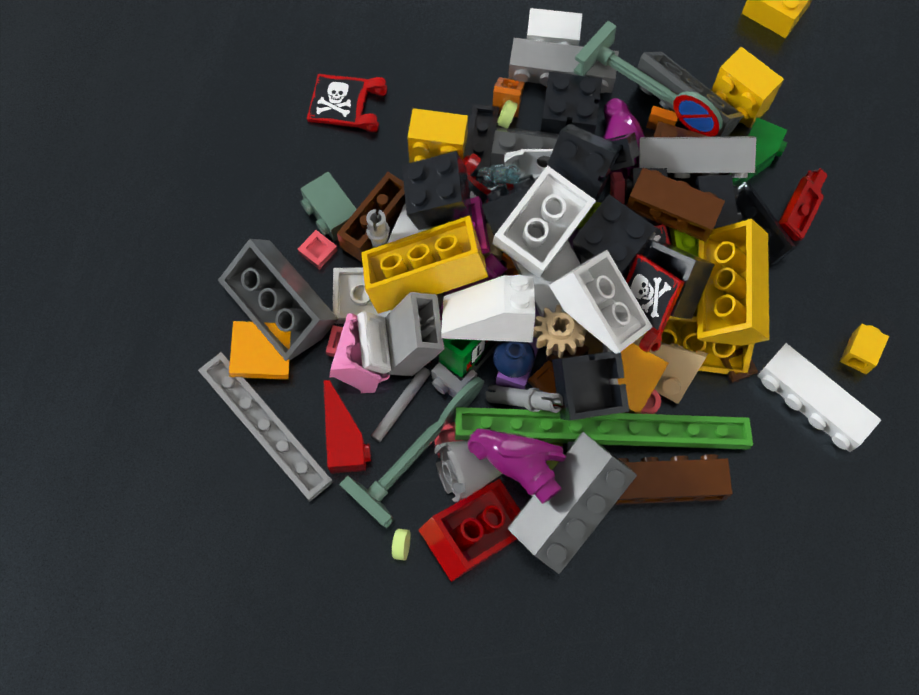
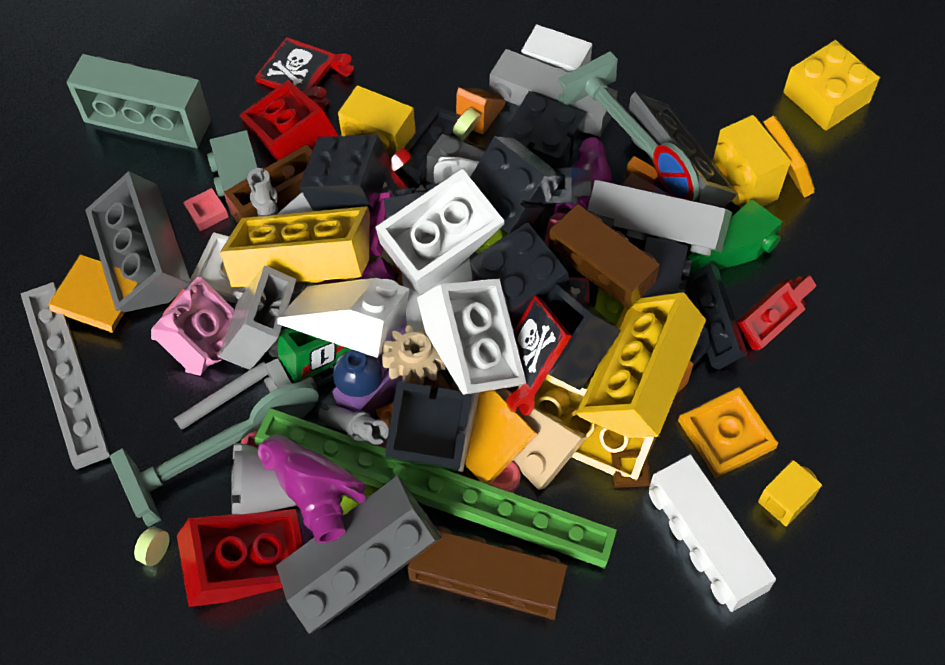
camera: 20 degrees right, 10 degrees down
red slope [324,380,371,474] -> none
white tile [357,311,391,374] -> none
clear light blue pin [477,164,521,187] -> none
none -> sand green brick [67,54,211,148]
none -> red slope [239,80,339,161]
none -> light orange tile [678,387,778,479]
none -> light orange tile [763,116,815,198]

